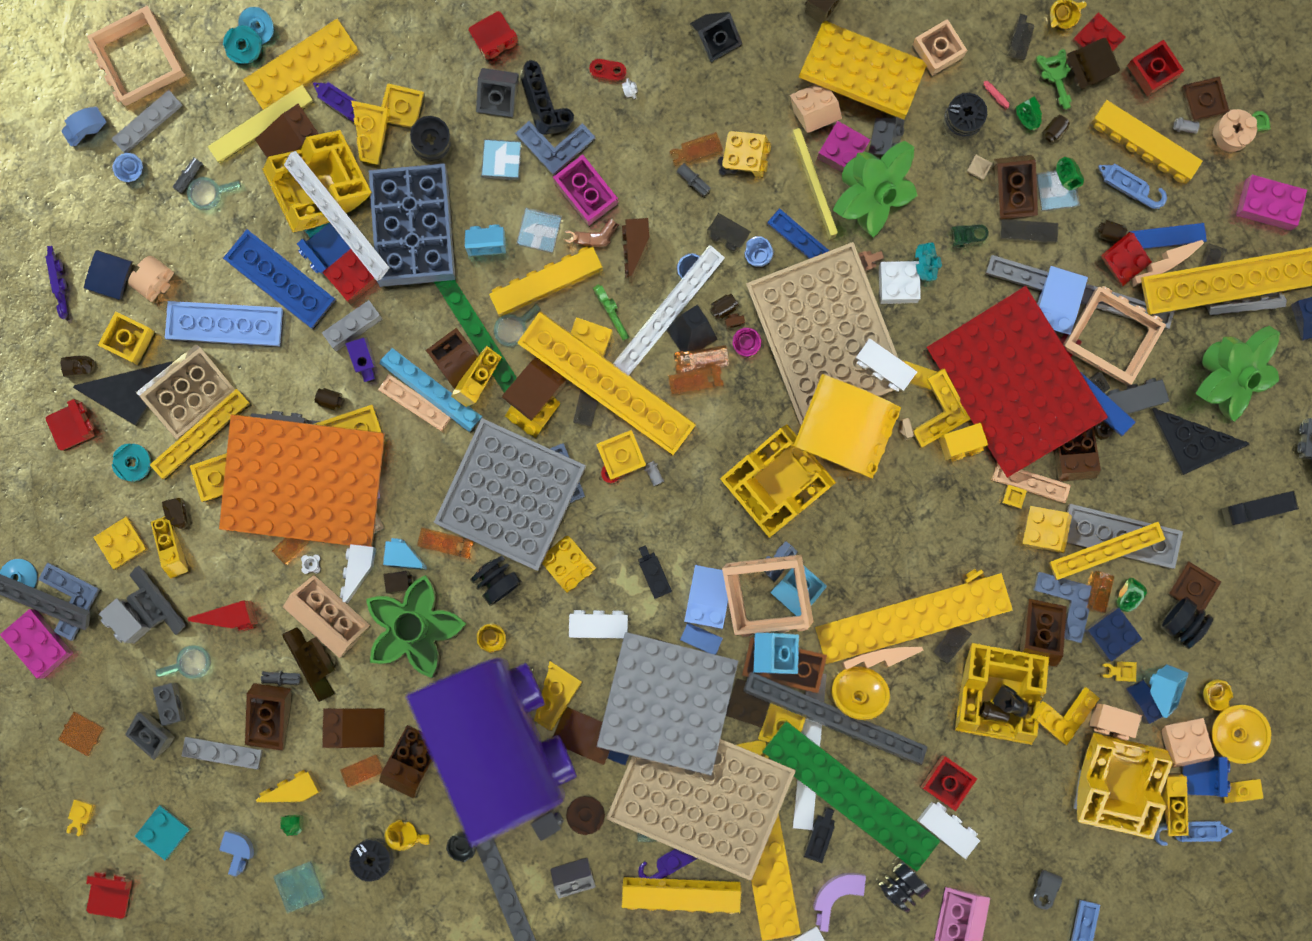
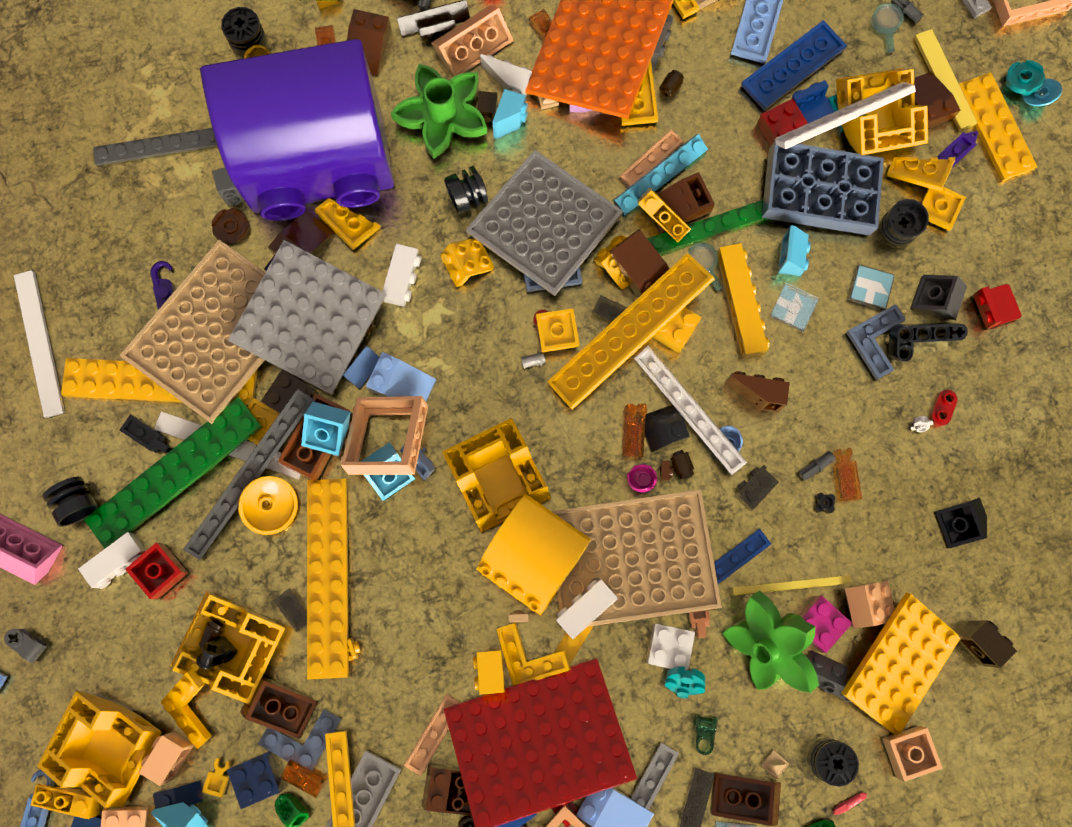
camera: 100 degrees right, 5 degrees down
white plate [301,555,321,574] -> none
light grey brick [322,300,383,352] -> none
dark purple torso [345,337,376,382] -> none
clear orange plate [417,527,474,559] -> none
yellow hair [476,623,506,653] -> none
light grey panel [550,858,596,899] -> none
dark pink brick [553,154,618,226] -> none
nougat arm [563,218,619,247] -> none
bright green piece [593,284,629,340] -> none
yellow brick [622,877,741,914] -> none
black hinge [638,545,672,599] -> none
clear orange plate [668,367,724,395] -> none
yellow bracket [722,131,771,178] -> none
light blue hair [744,236,773,267] -> none
lavender arch [813,873,866,932] -> none
light nougat slope [842,647,923,669] -> none
yellow plate [1002,485,1027,509] -> none
yellow brick [1023,506,1072,554] -> none

